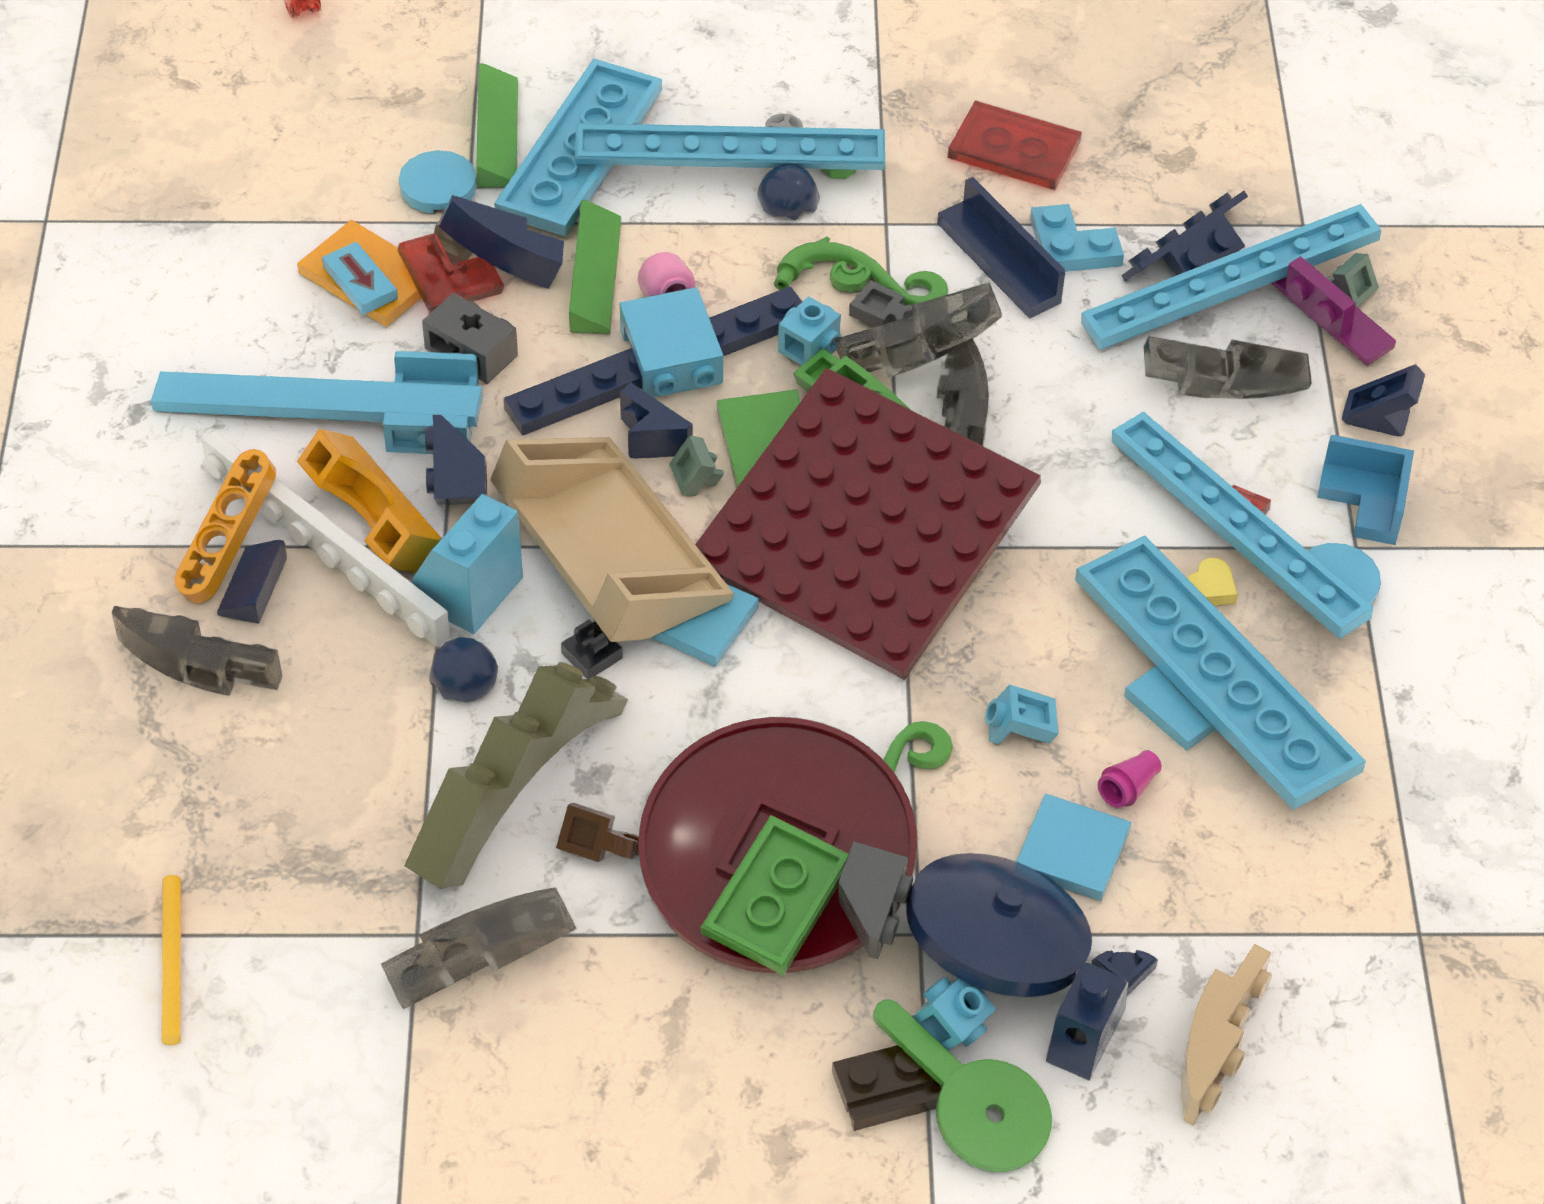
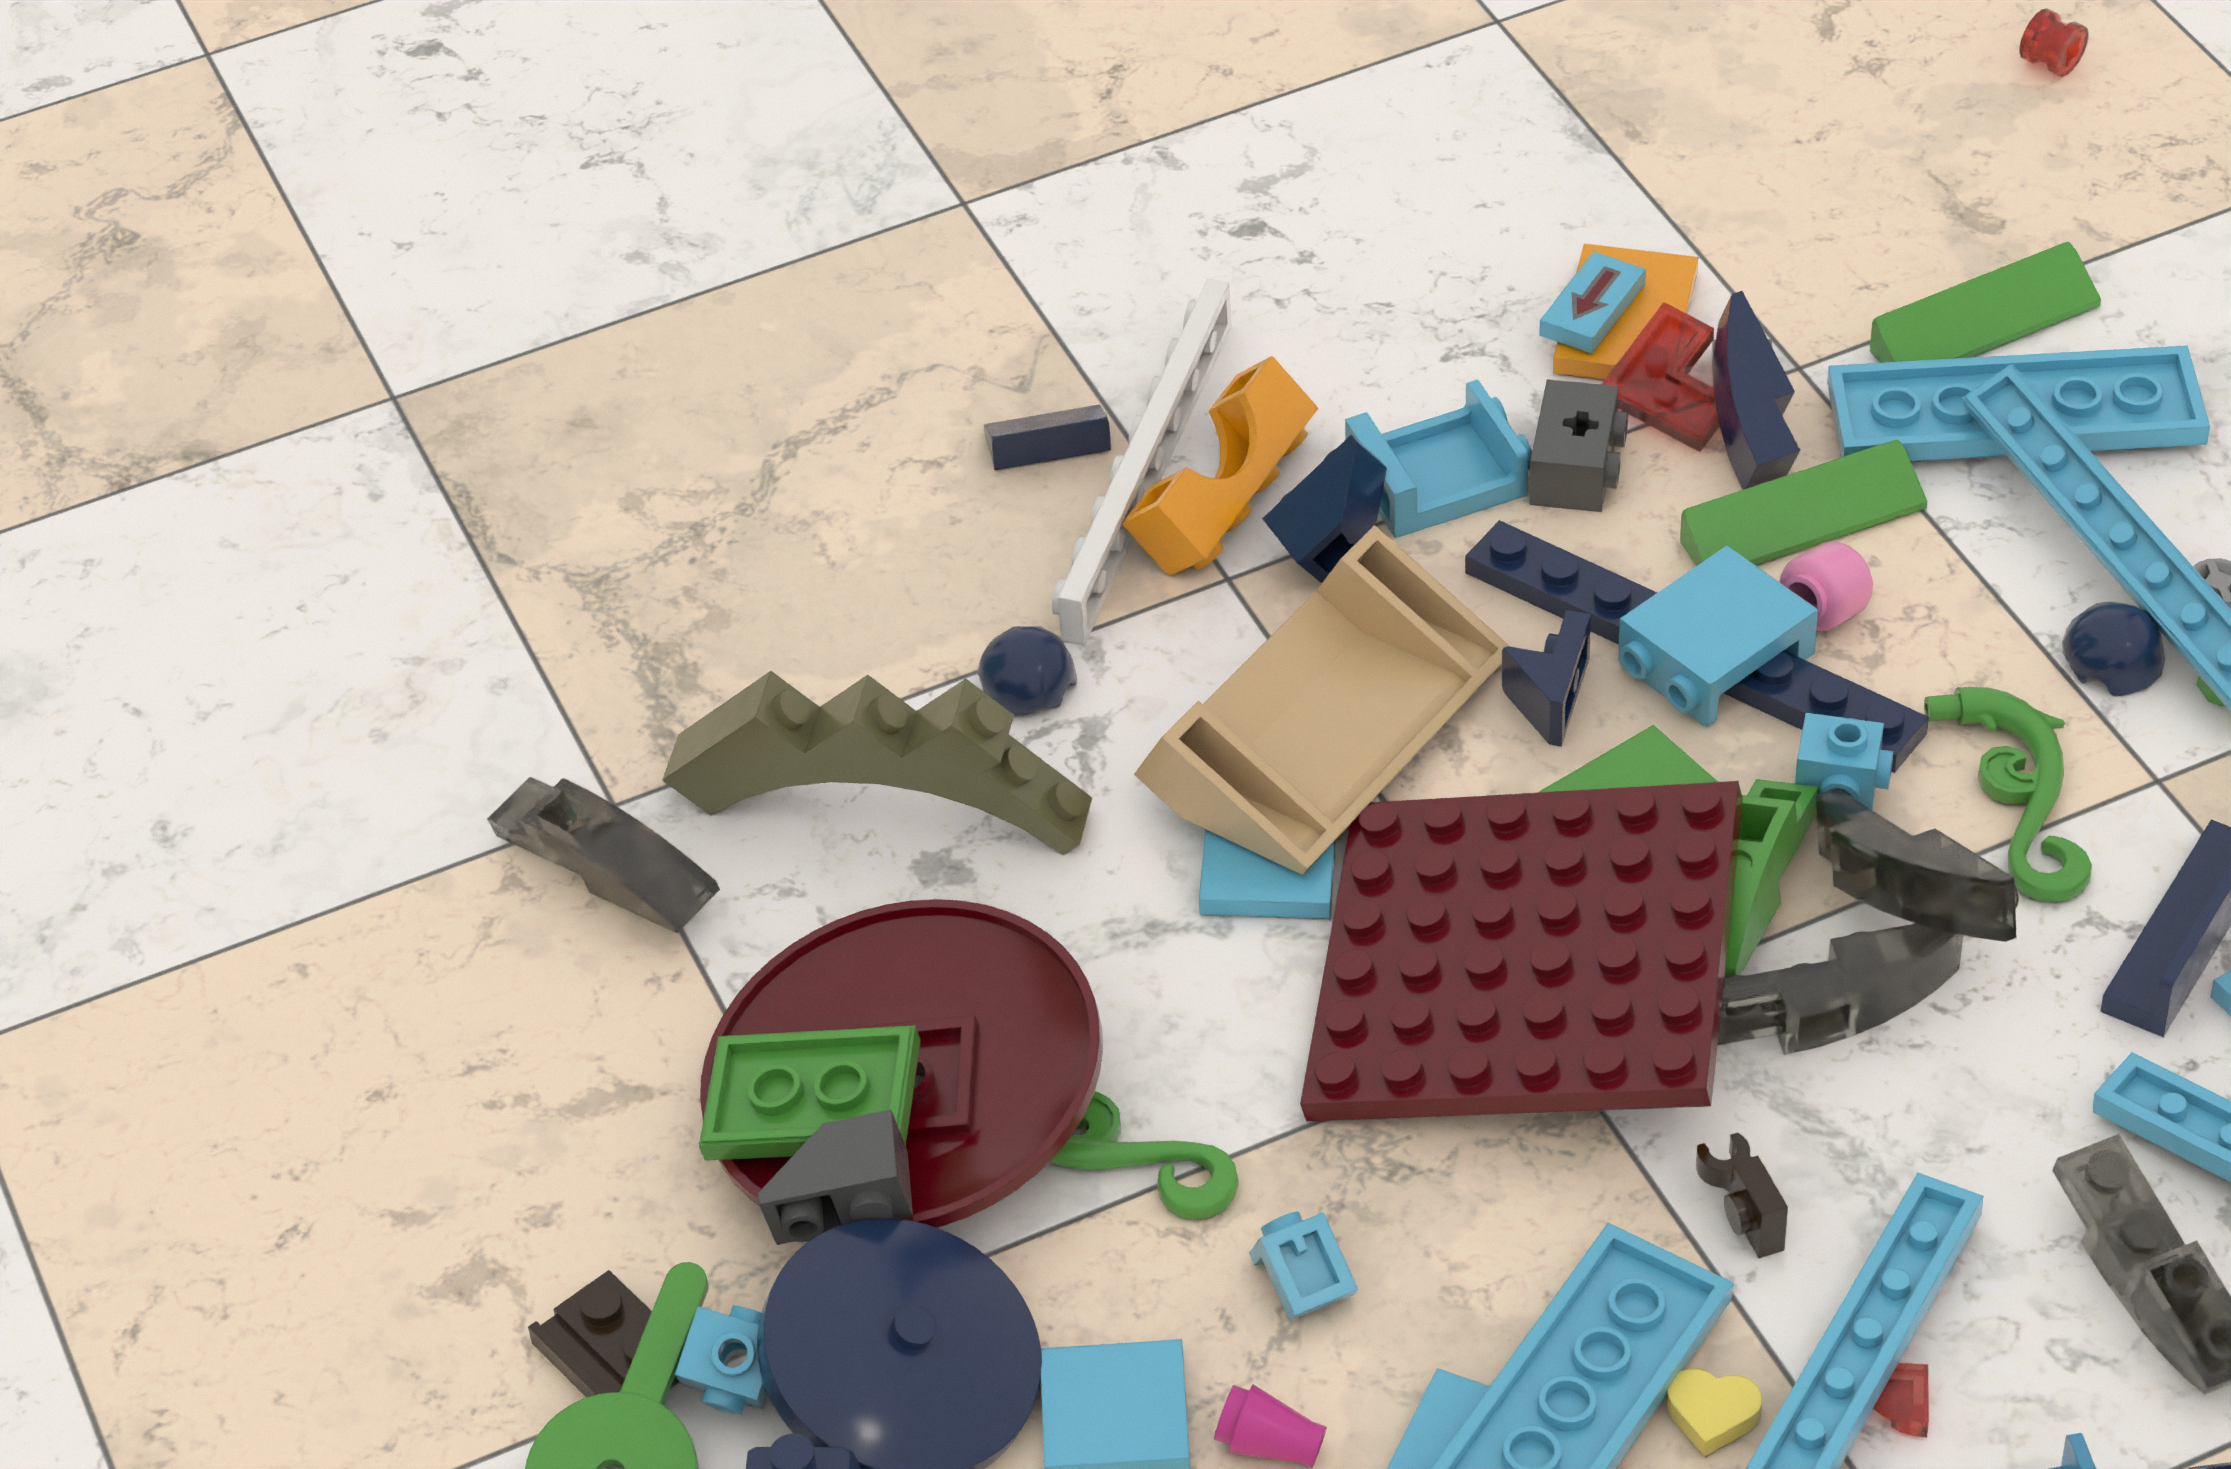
camera: 70 degrees right, 5 degrees down
clear smoke slope [111,606,282,696] -> none
medium azure tile [151,371,484,427] -> none
yellow bar [161,875,181,1045] -> none
light orange beam [174,449,276,604] -> none
medium azure tile [399,150,477,214] -> none
medium azure slope [410,494,523,634] -> none
reddish brown plate [556,803,639,862] -> none
black tile [561,619,623,679] -> none
sand green tile [669,435,724,496] -> none
dark grey plate [849,280,925,338] -> none
none -> dark brown plate [1696,1132,1788,1258]

